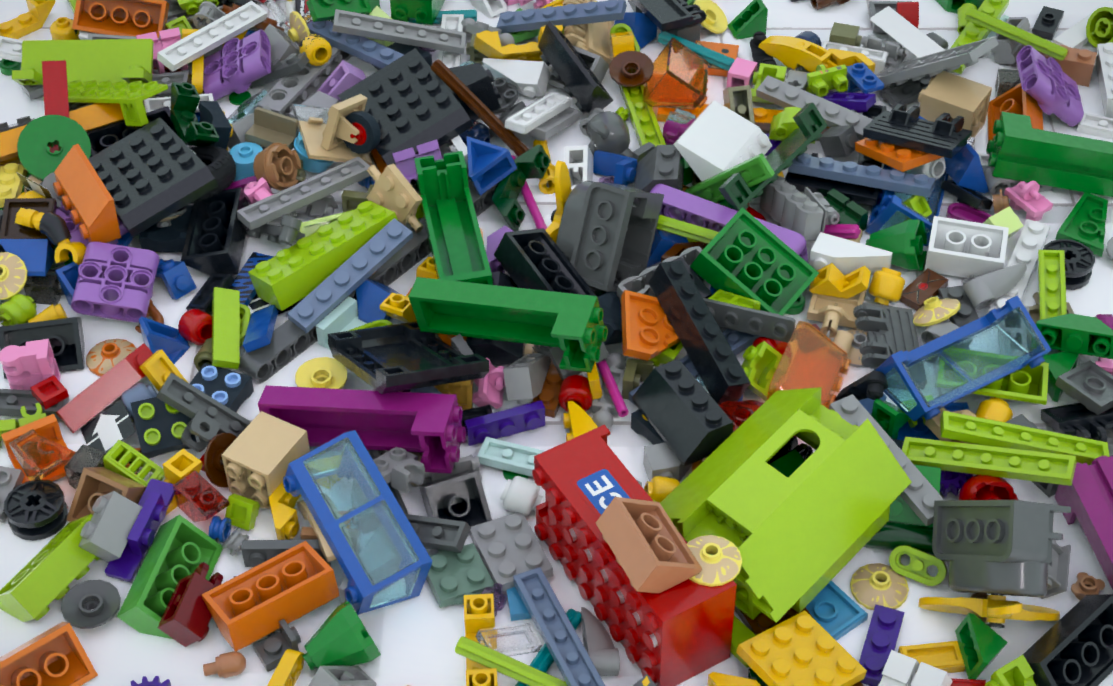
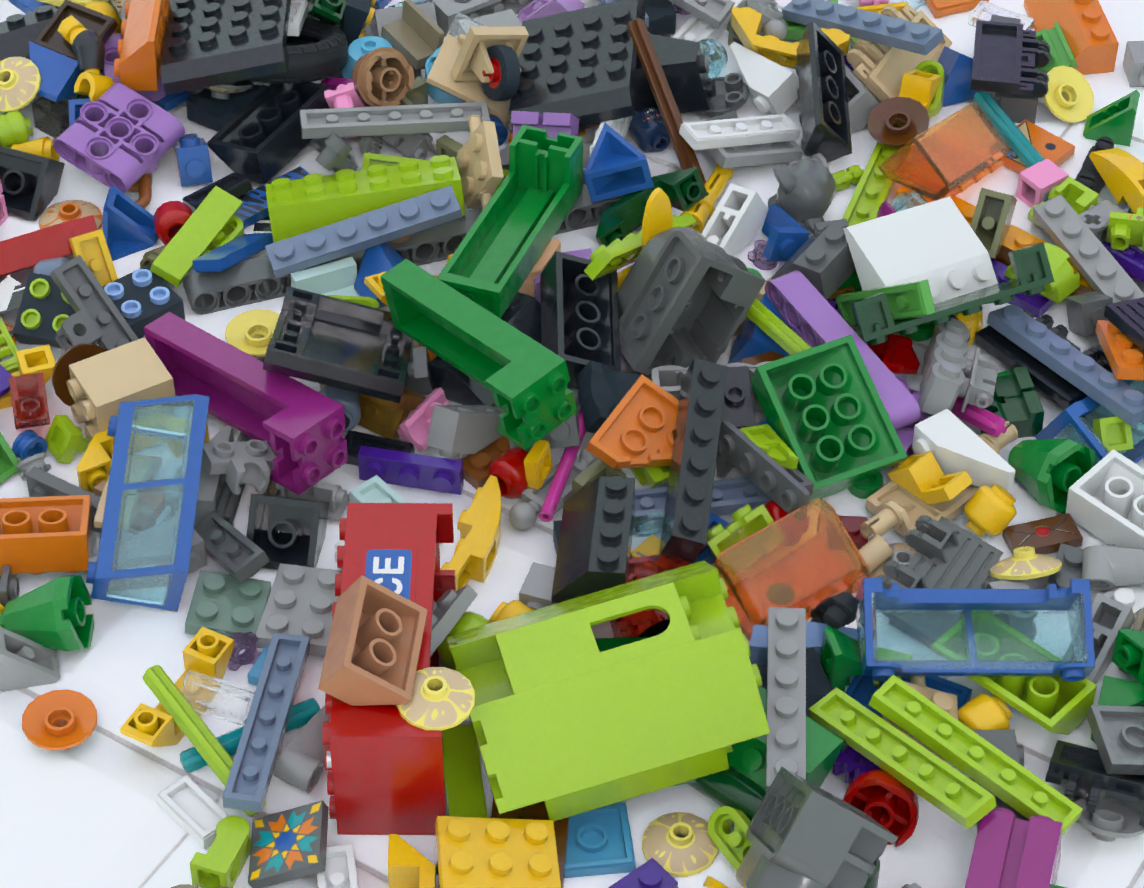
camera: 30 degrees right, 0 degrees up
none -> lime plate [584,212,697,281]

